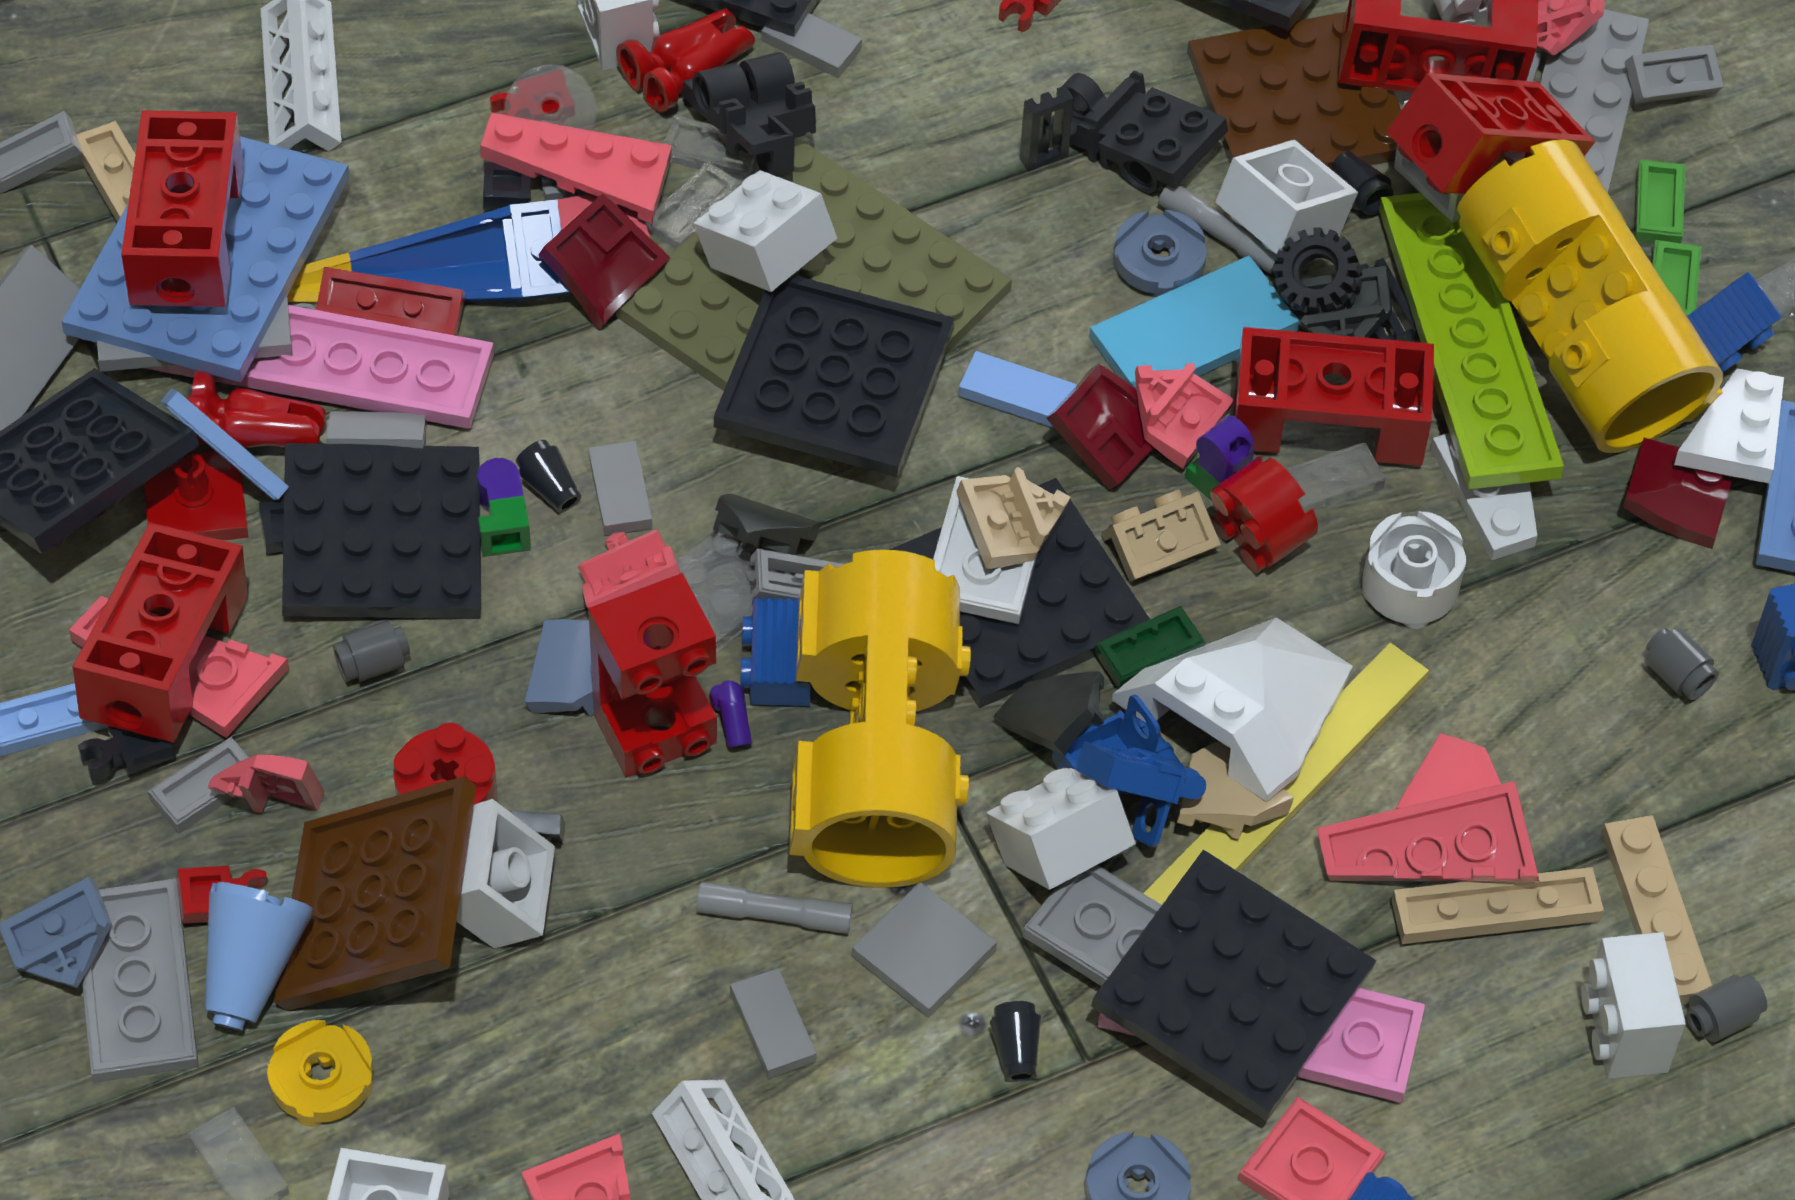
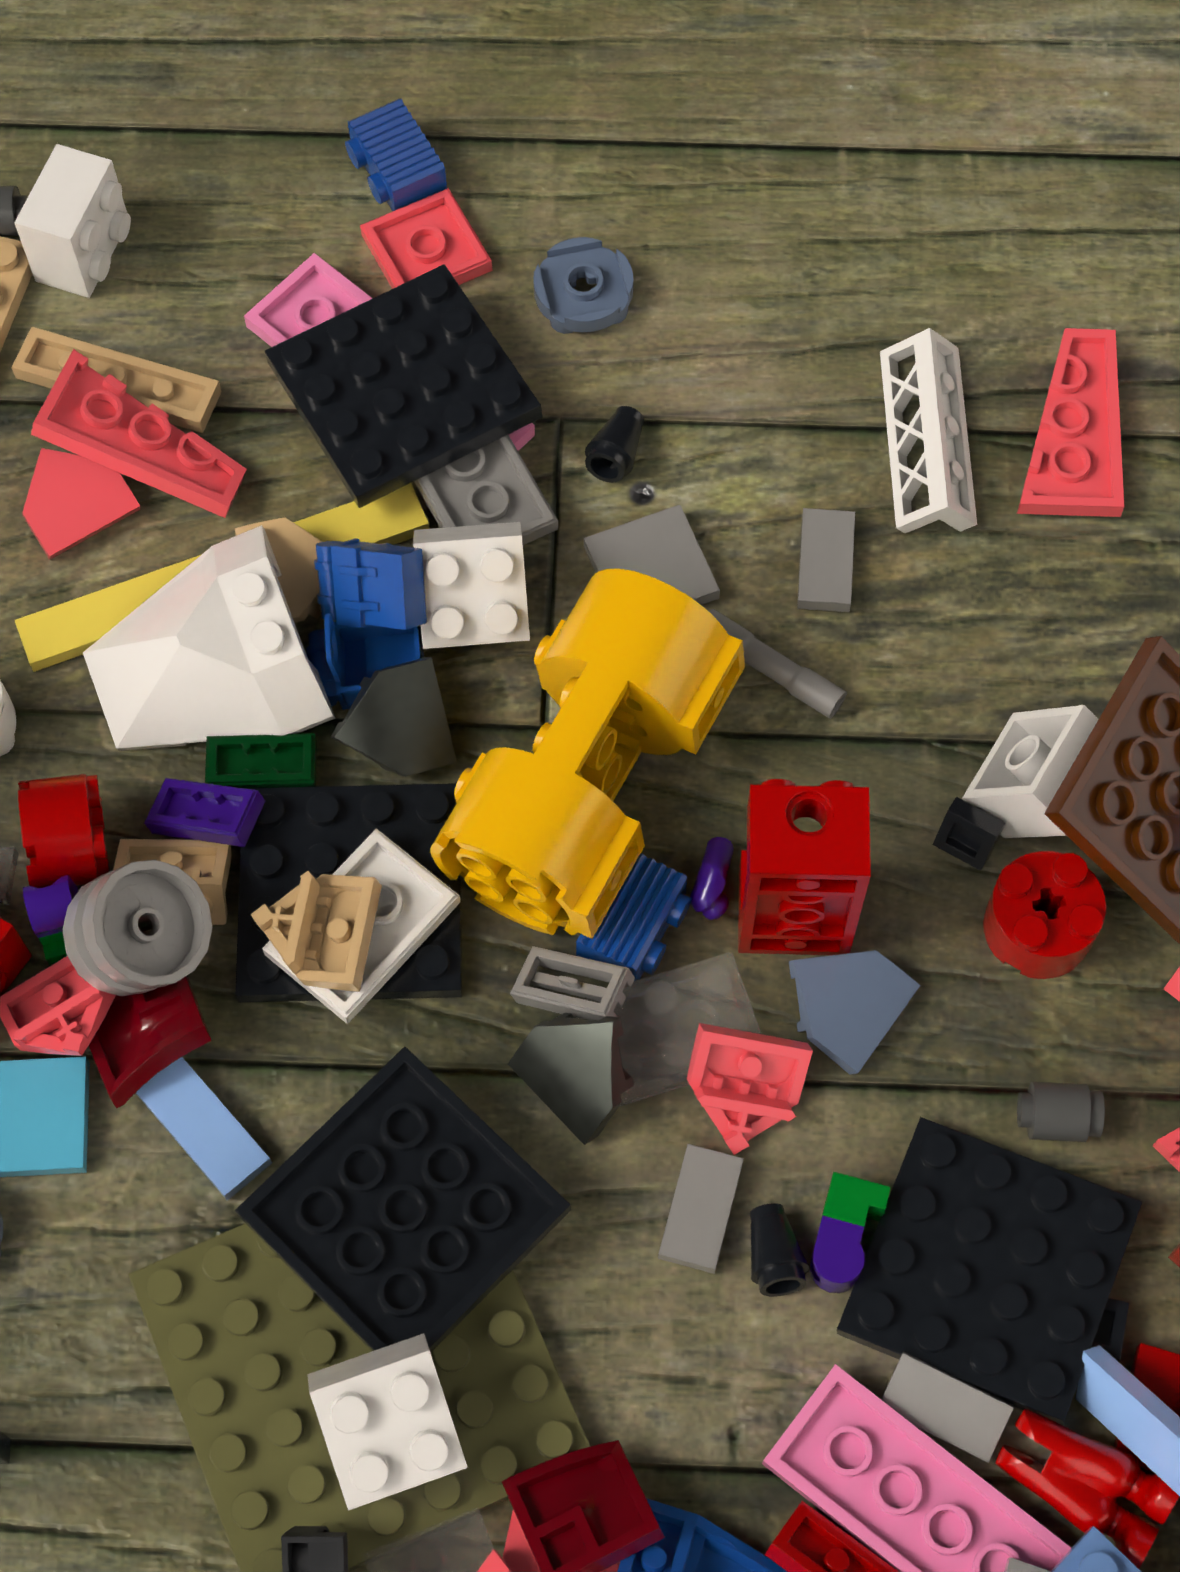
camera: 150 degrees left, 10 degrees up
none -> light grey wheel [62,860,213,996]
none -> dark purple plate [144,778,265,847]

